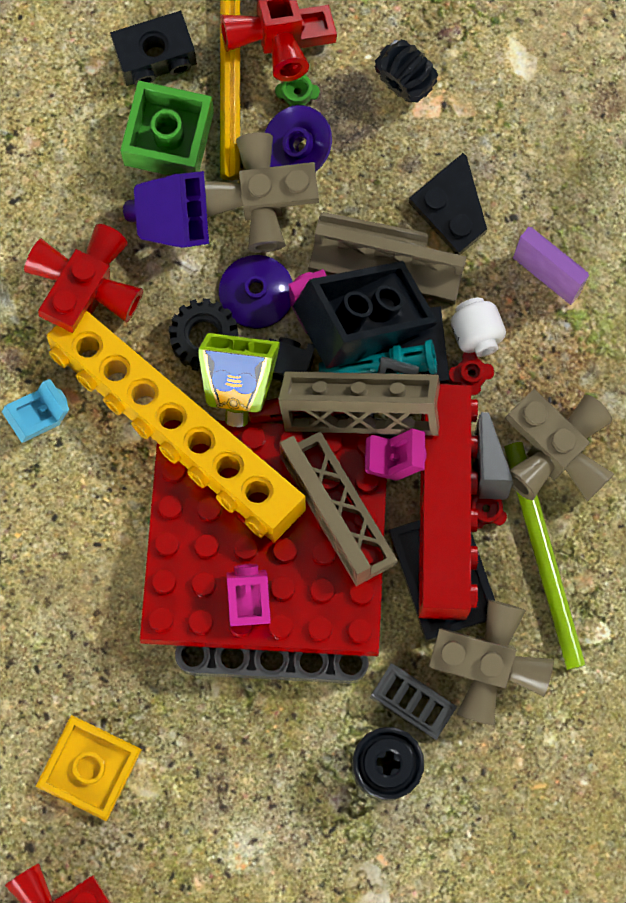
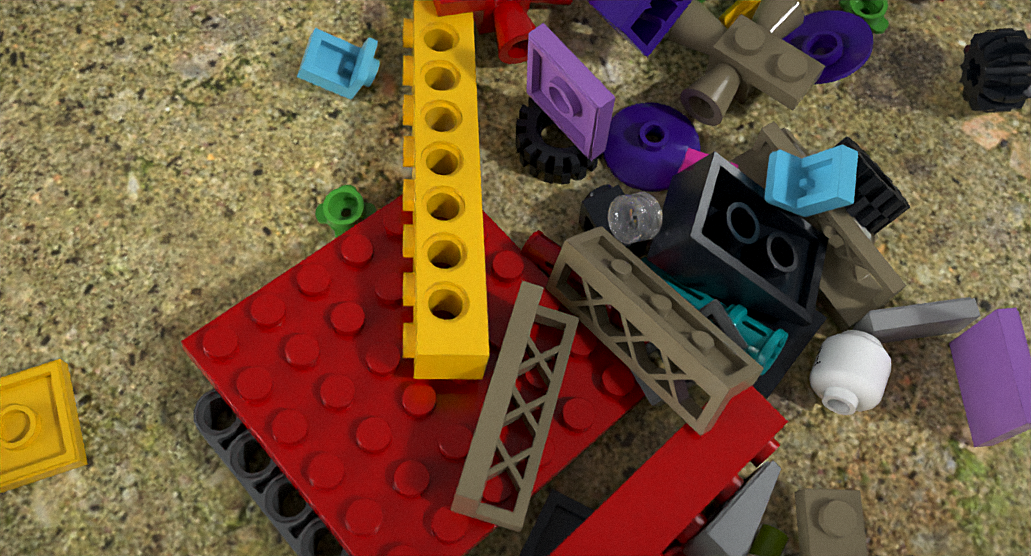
camera: 45 degrees right, 10 degrees down
torso [198,333,280,427] -> none
dark pink bracket [226,564,270,626] -> none
dark pink bracket [365,429,427,481] -> none
black wing [409,153,487,255] -> none
red plate [449,352,495,396] -> none
none -> bright green plate [315,185,377,238]
none -> medium lavender tile [526,23,615,161]
none -> clear bush [608,192,662,244]
none -> medium azure bracket [765,145,858,217]
none -> black tyre [834,136,910,235]
none -> light grey tile [852,297,981,343]

